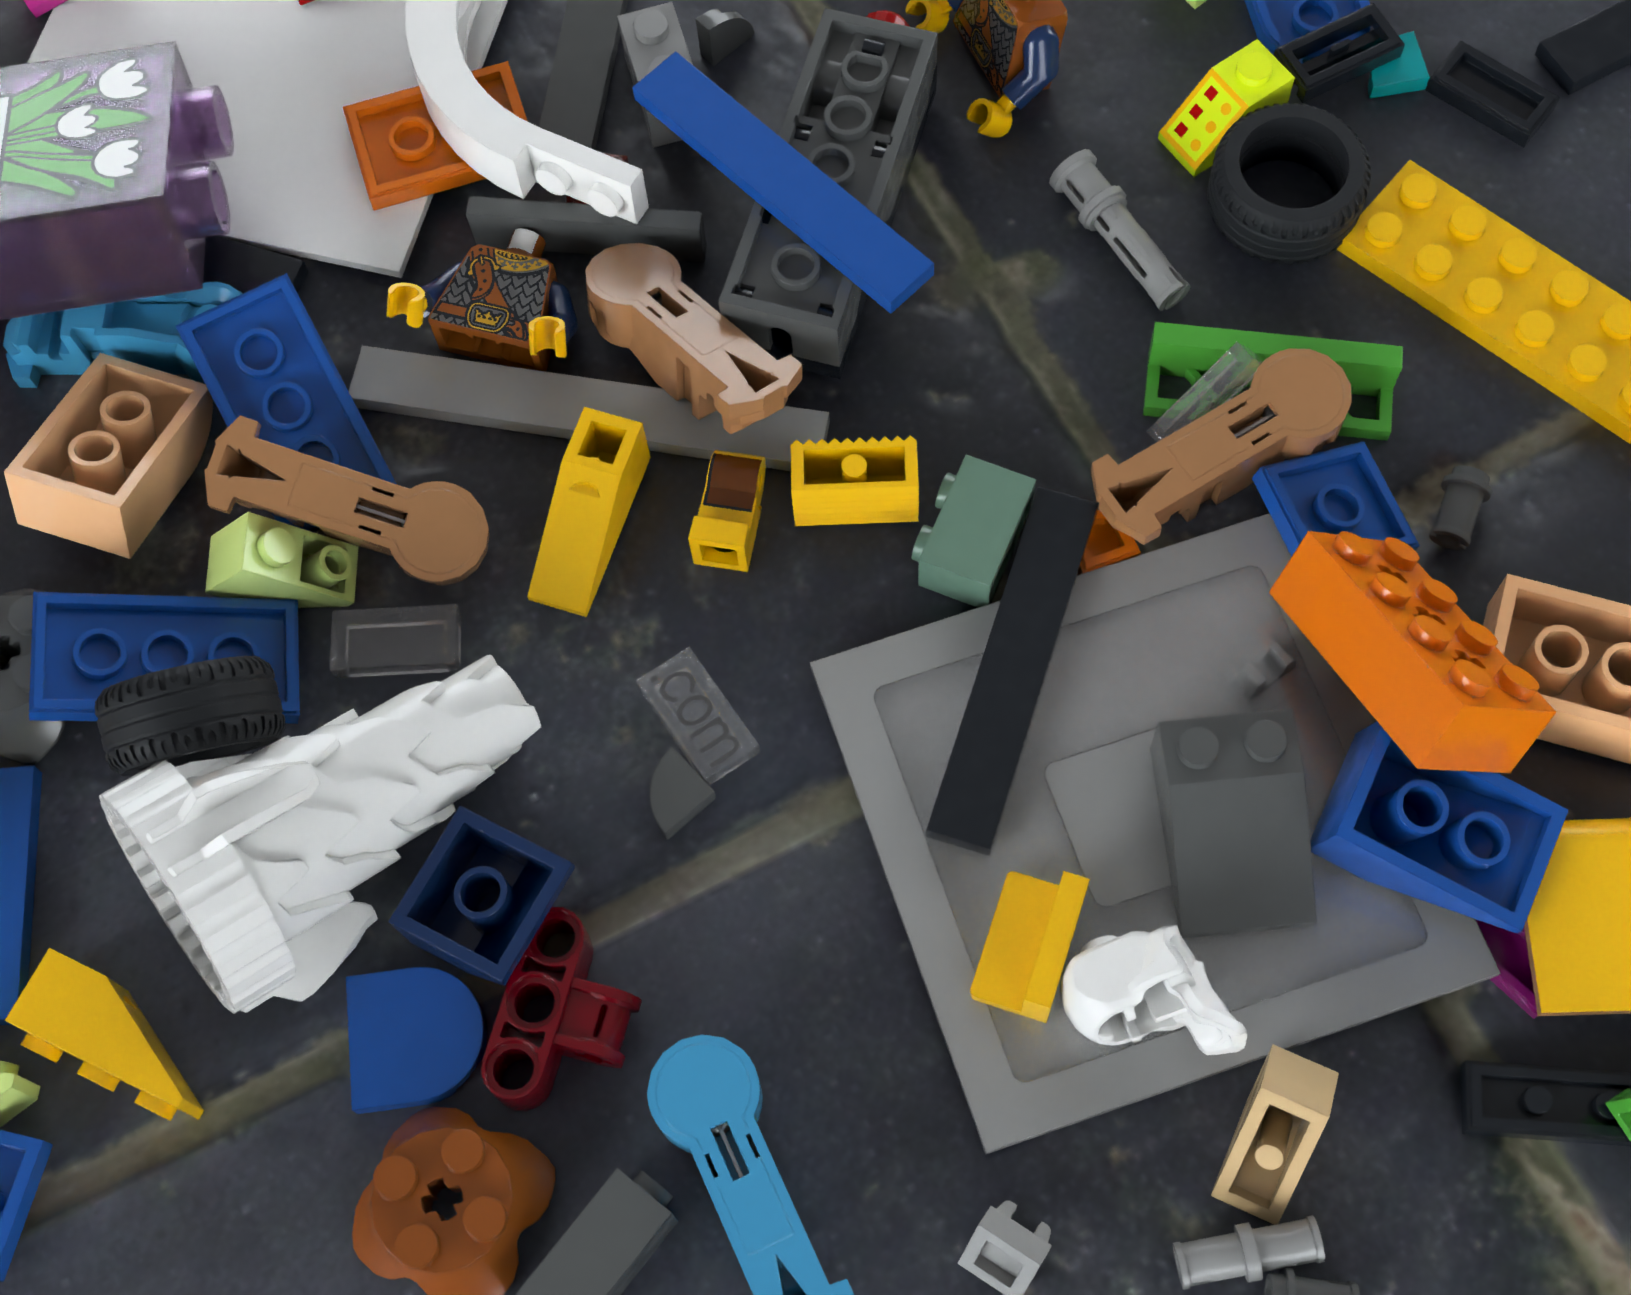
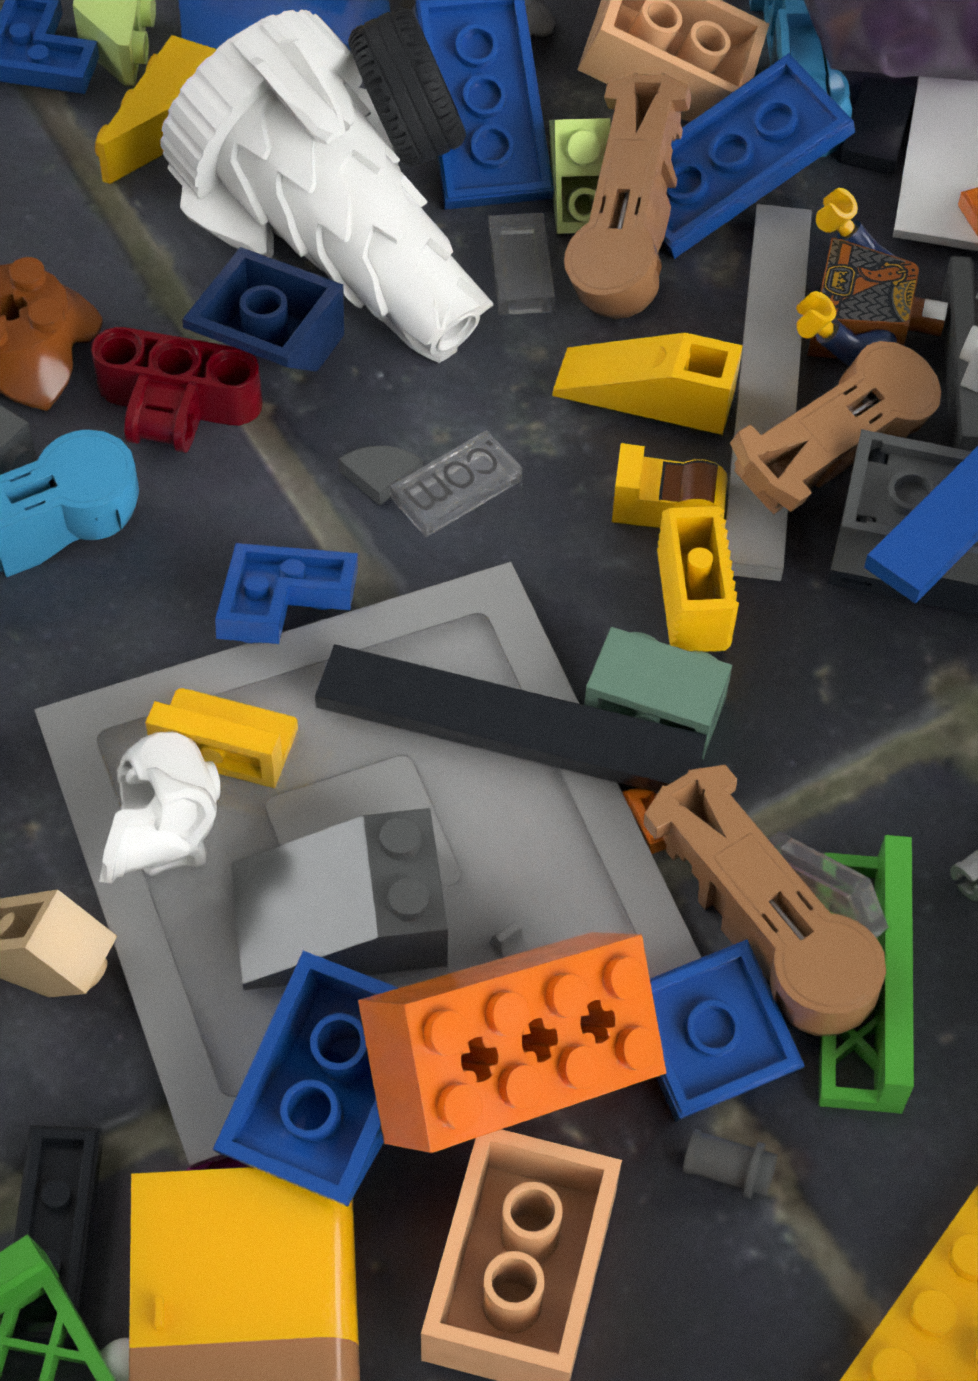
camera: 80 degrees right, 10 degrees down
blue tile [346,967,488,1114] -> none
none -> blue plate [215,543,358,644]

